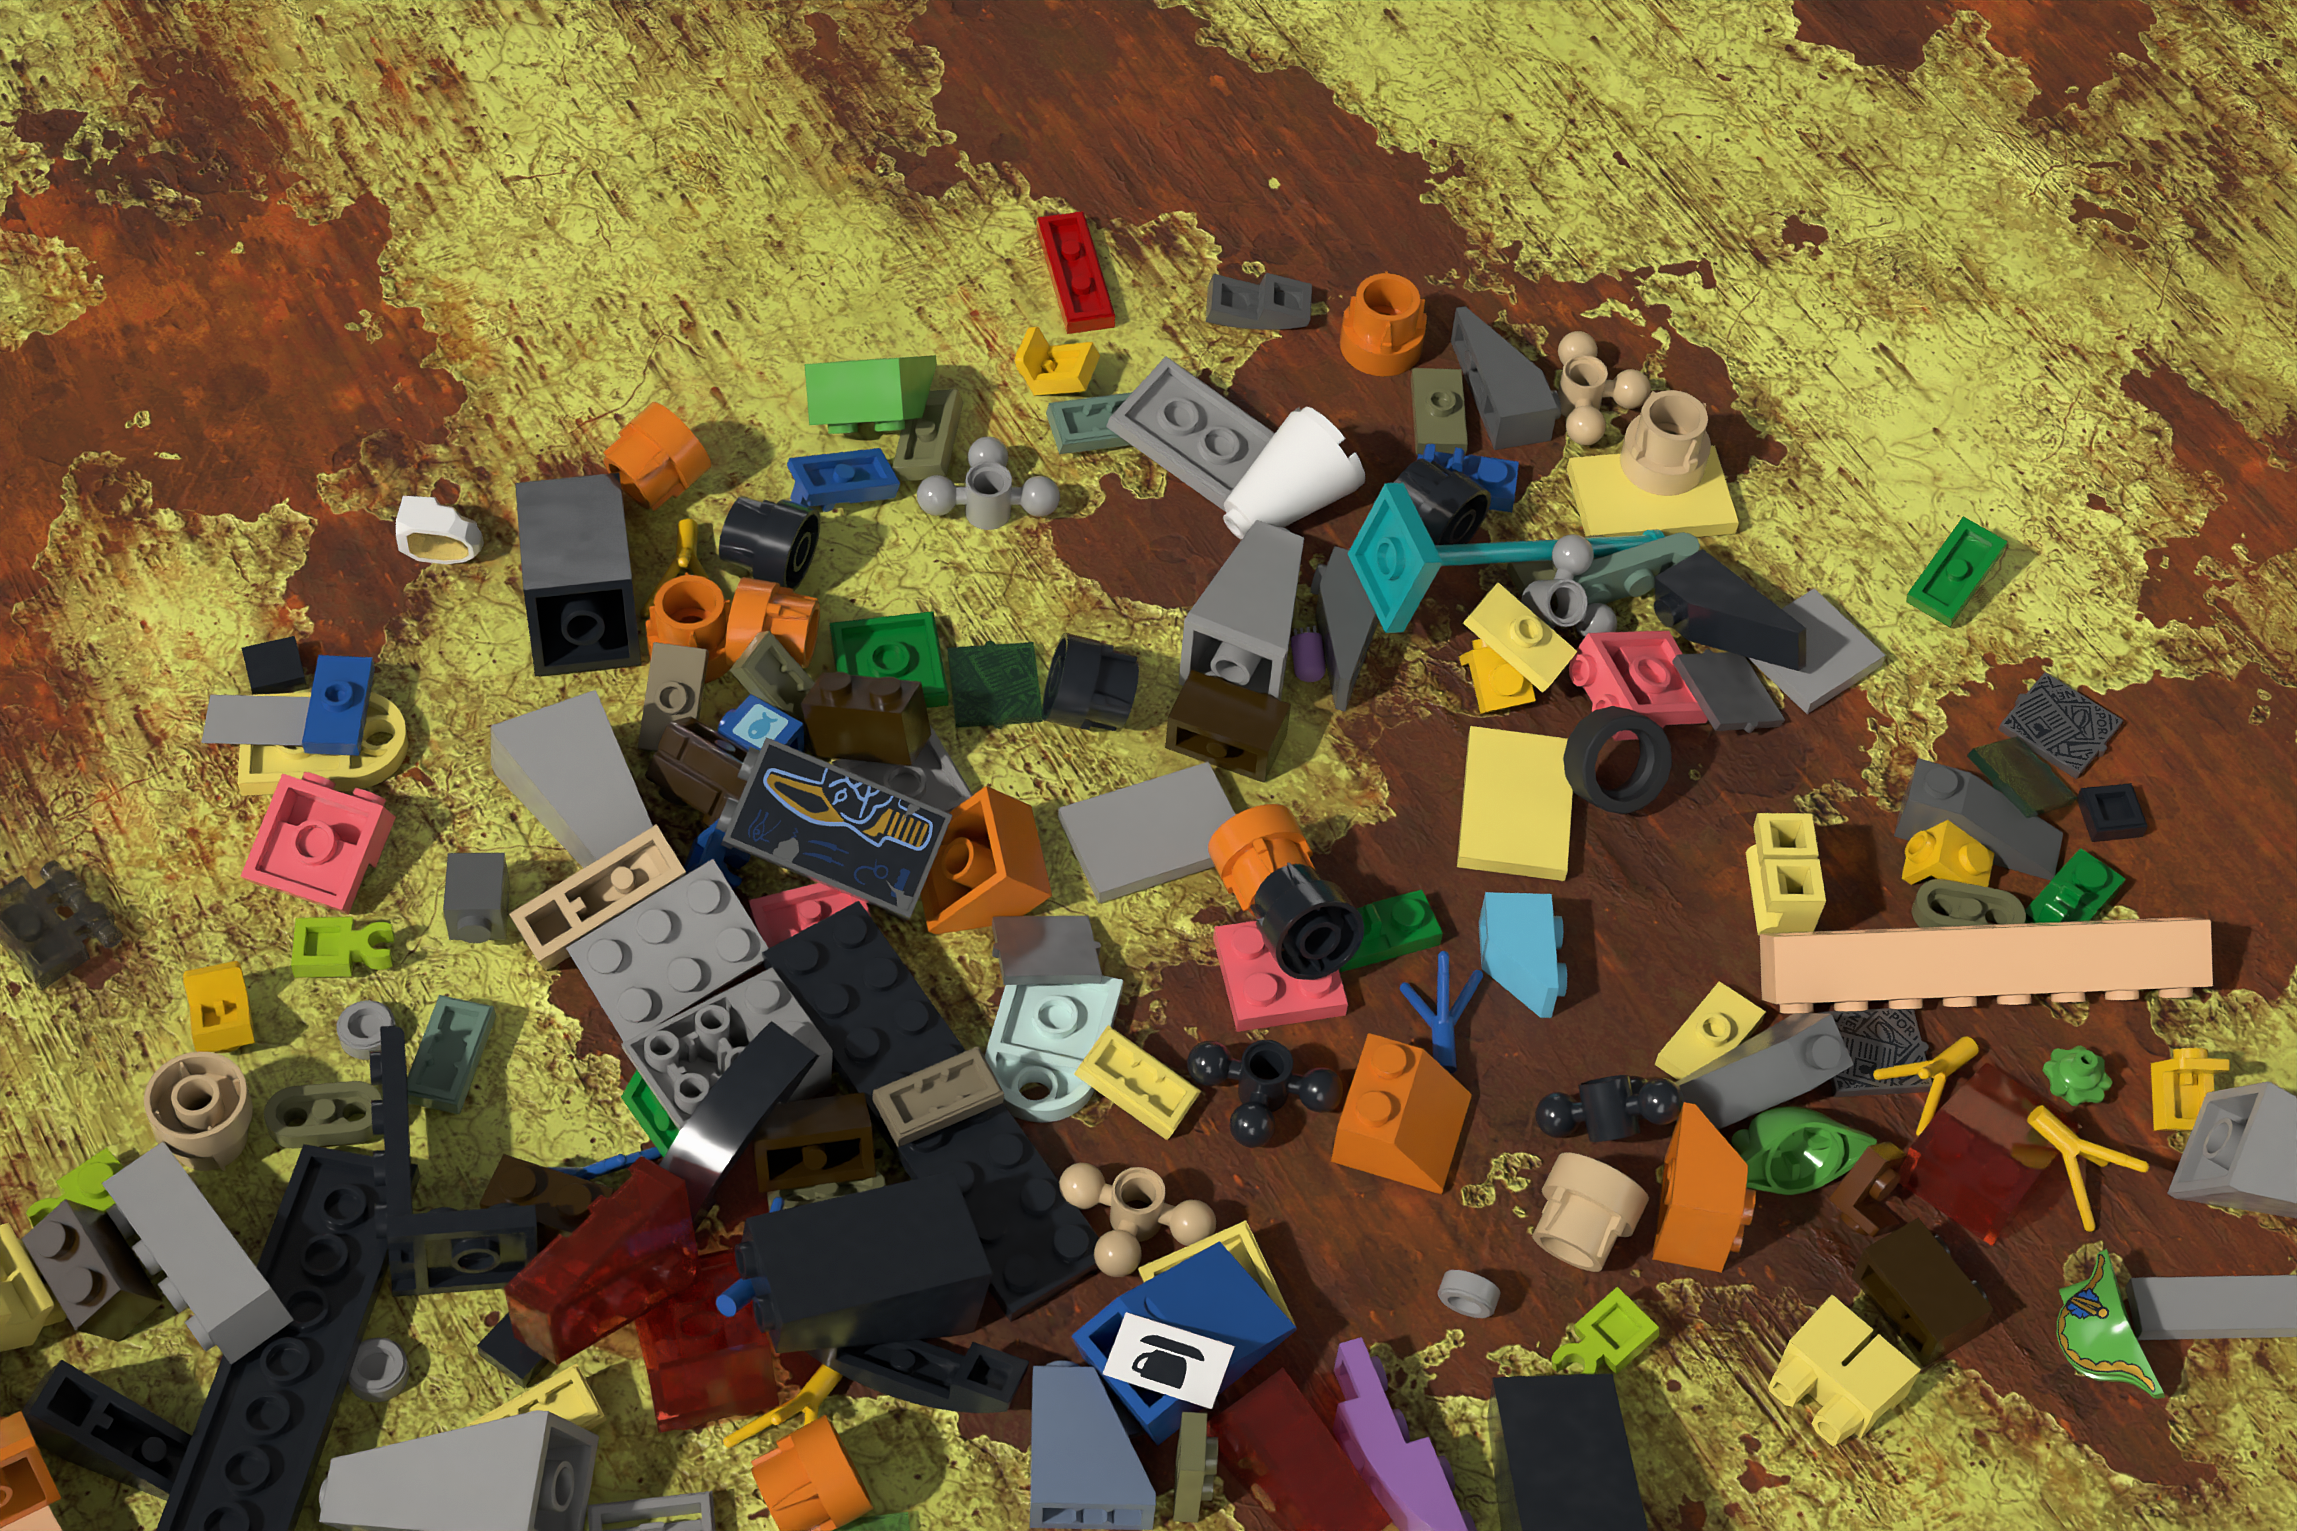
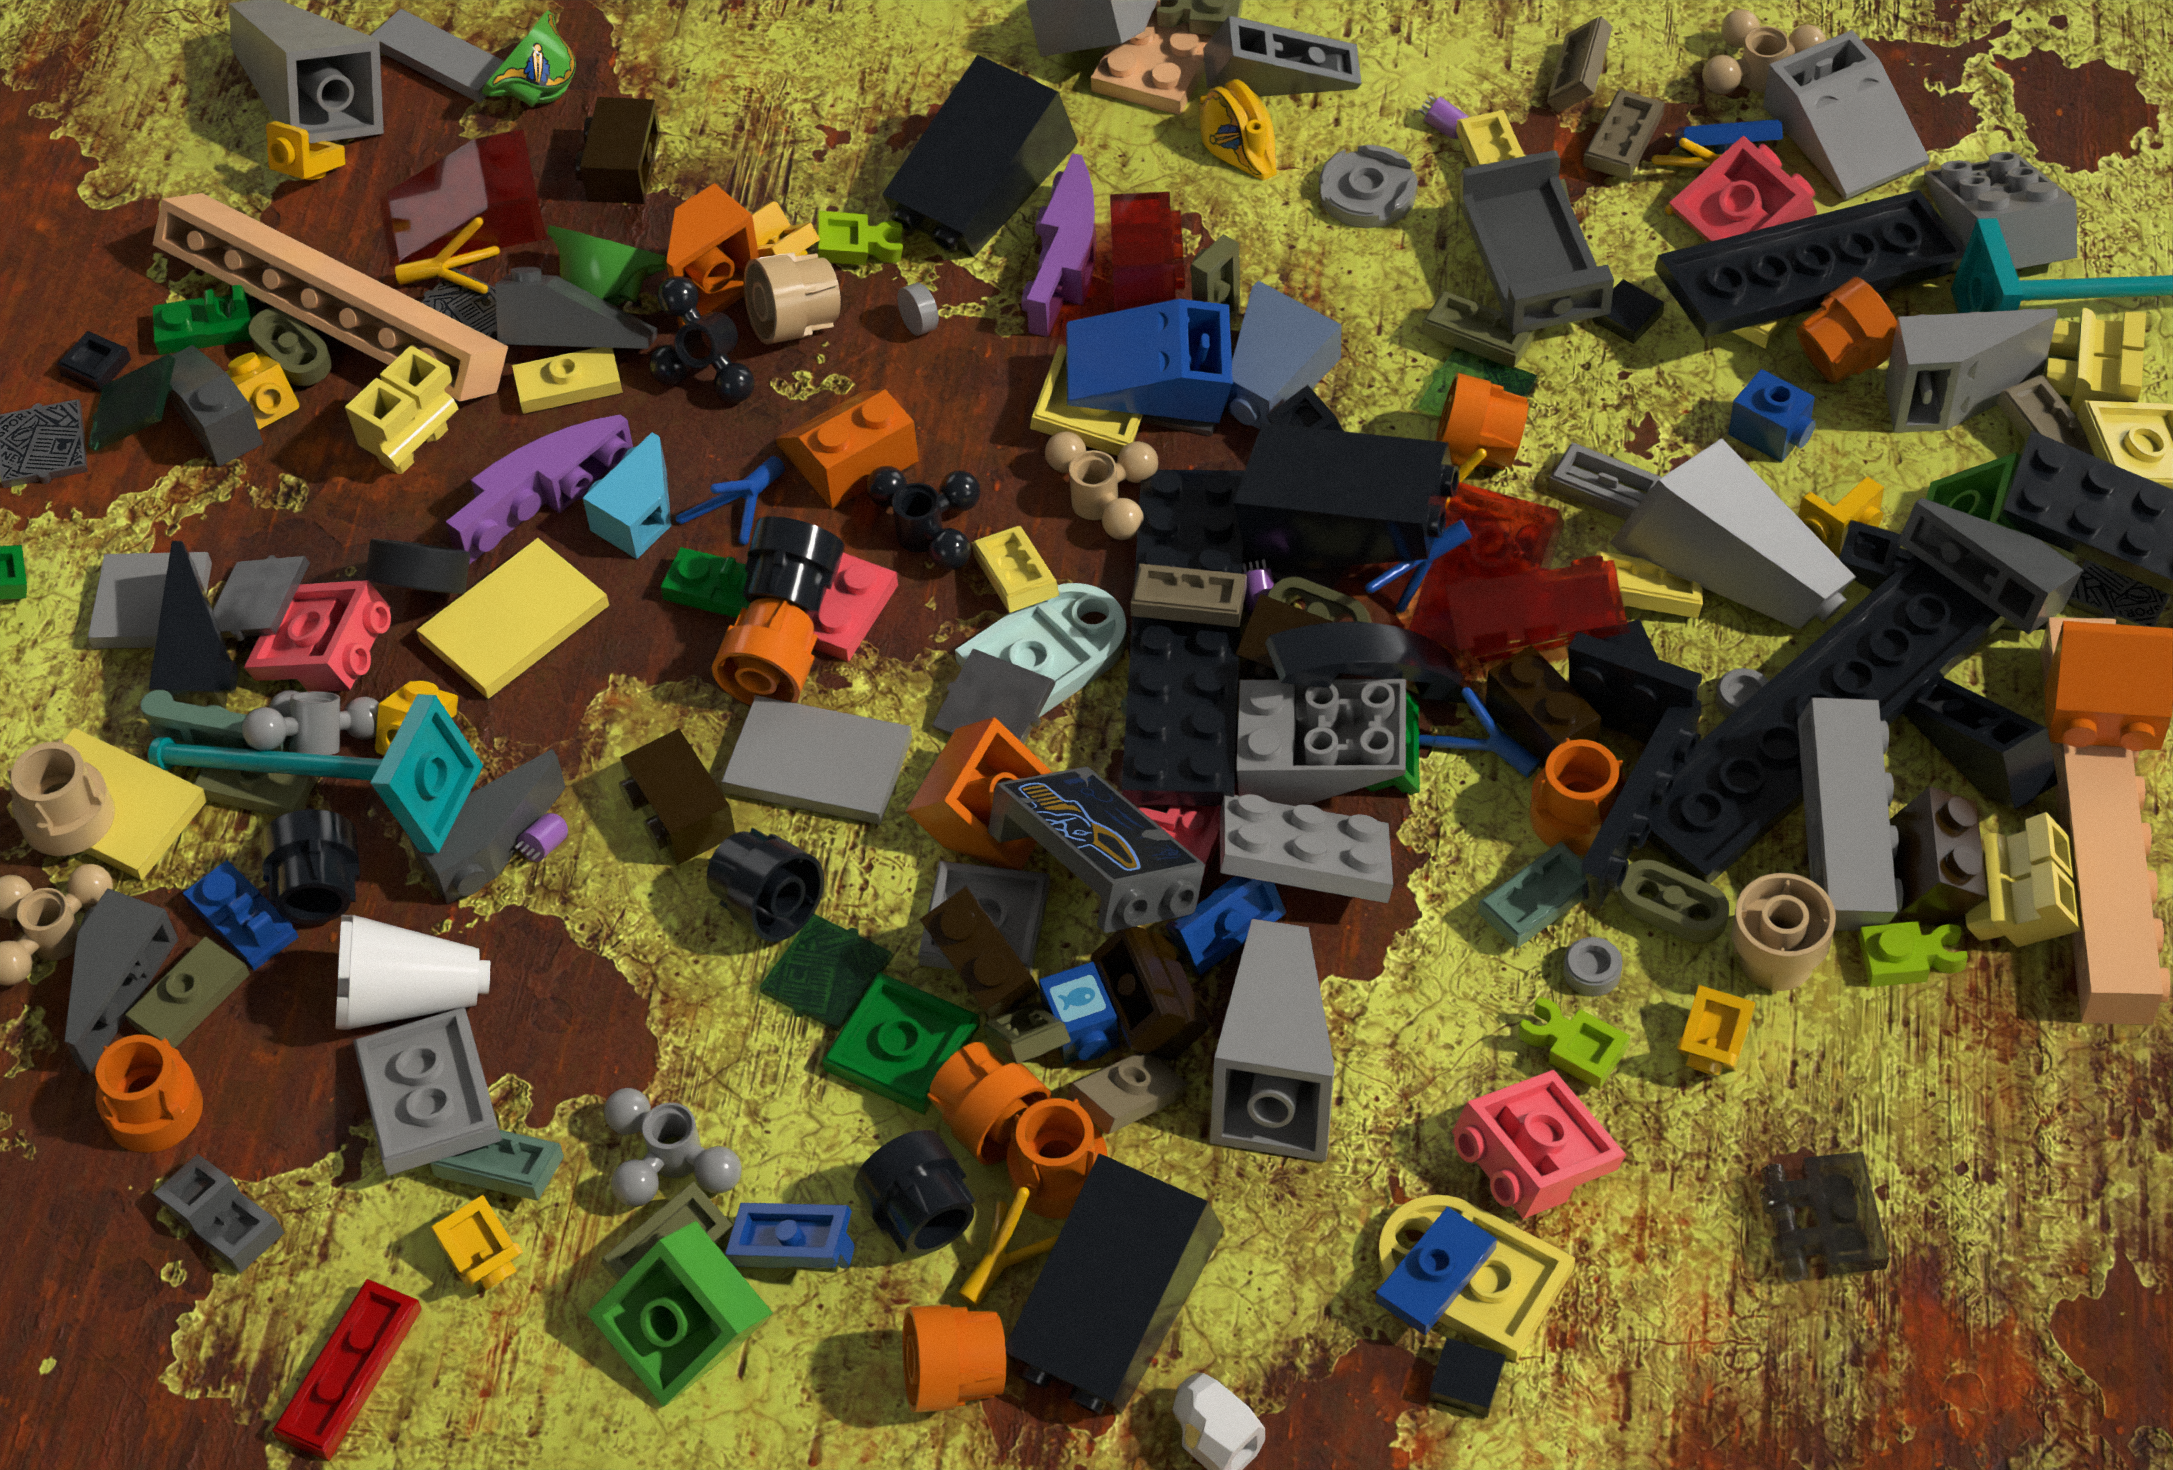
camera: 135 degrees left, 0 degrees up
light grey sticker [202,695,310,746] -> none
dark grey brick [443,853,510,943] -> none
tan slope [509,824,687,971] -> none
white sticker [1103,1312,1235,1409] -> none
light grey slope [1178,520,1304,700] -> none
light yellow plate [1463,583,1578,692] -> none
light yellow hips [1768,1295,1921,1446] -> none
reddish brown bracket [1829,1141,1907,1237] -> none
yellow plant [2027,1105,2149,1232] -> none
bright green plant [2042,1045,2112,1106] -> none
none -> medium lavender slope [446,415,633,565]
none -> yellow bracket [752,202,820,258]
none -> orange piece [1530,738,1626,855]

